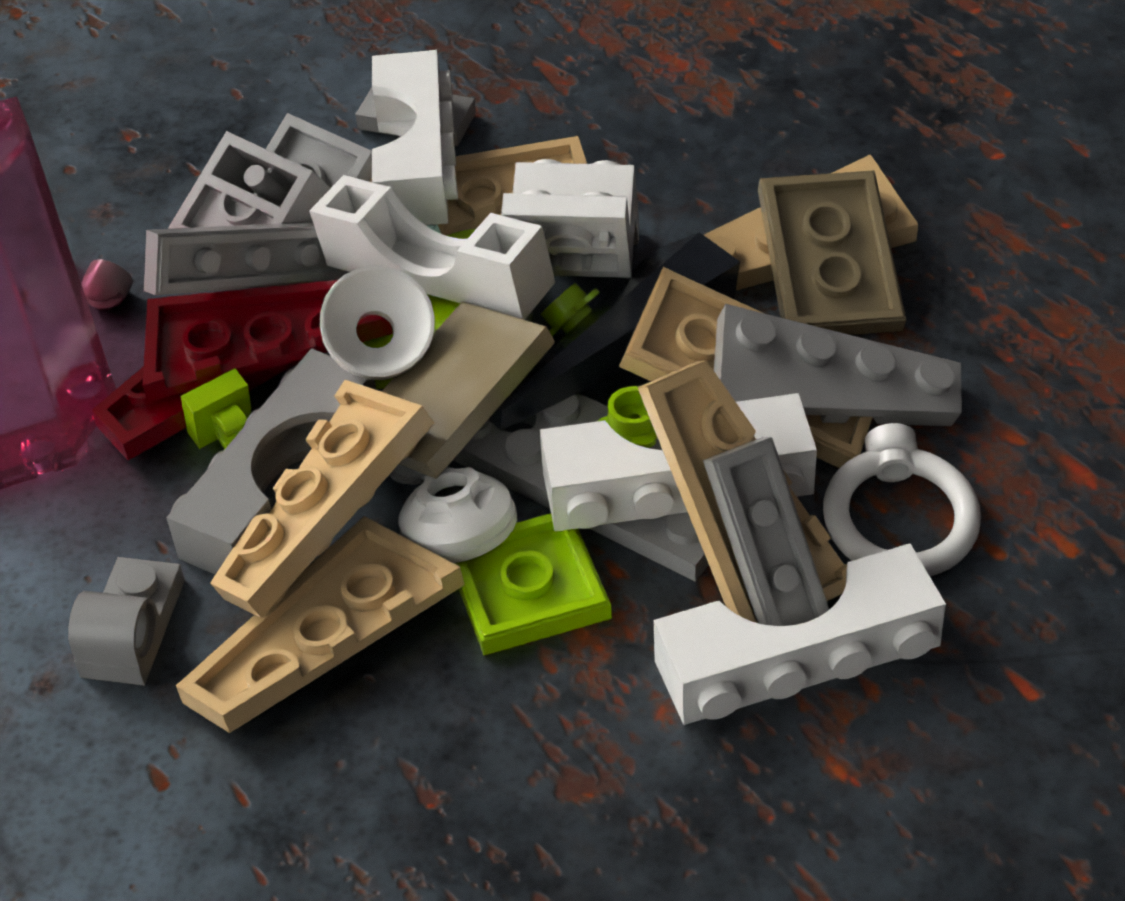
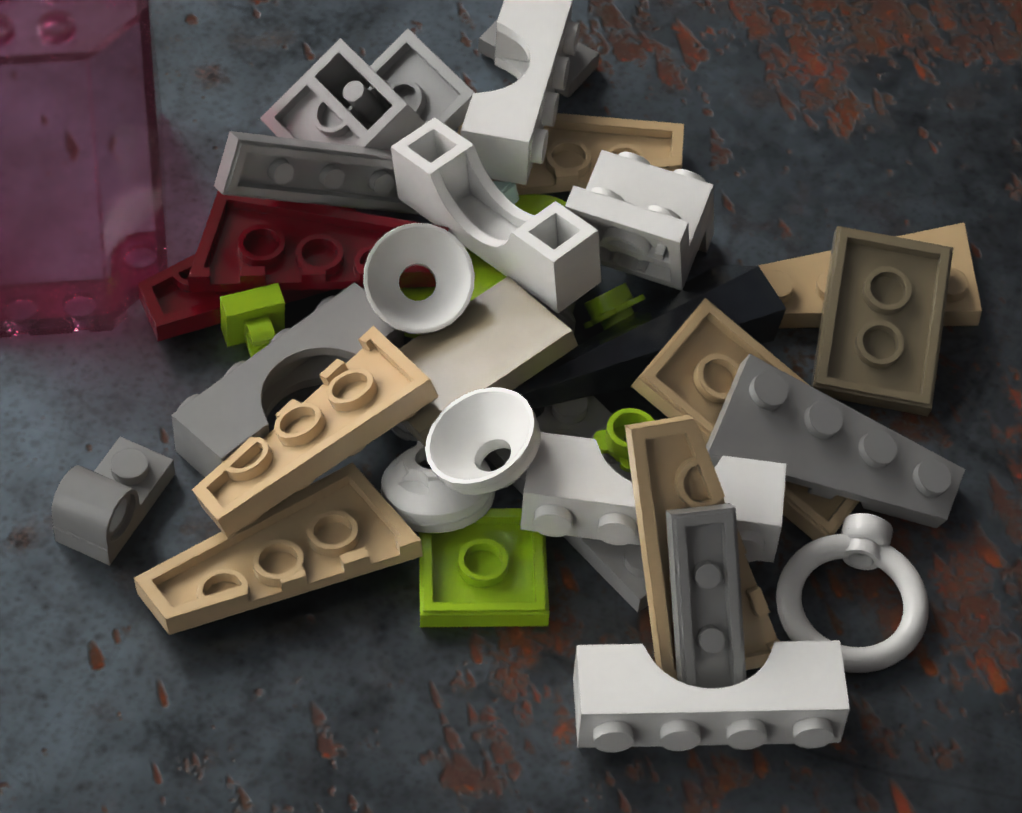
camera: 10 degrees right, 5 degrees up
light grey hinge [81,259,133,310] -> none
none -> white piece [425,387,541,495]

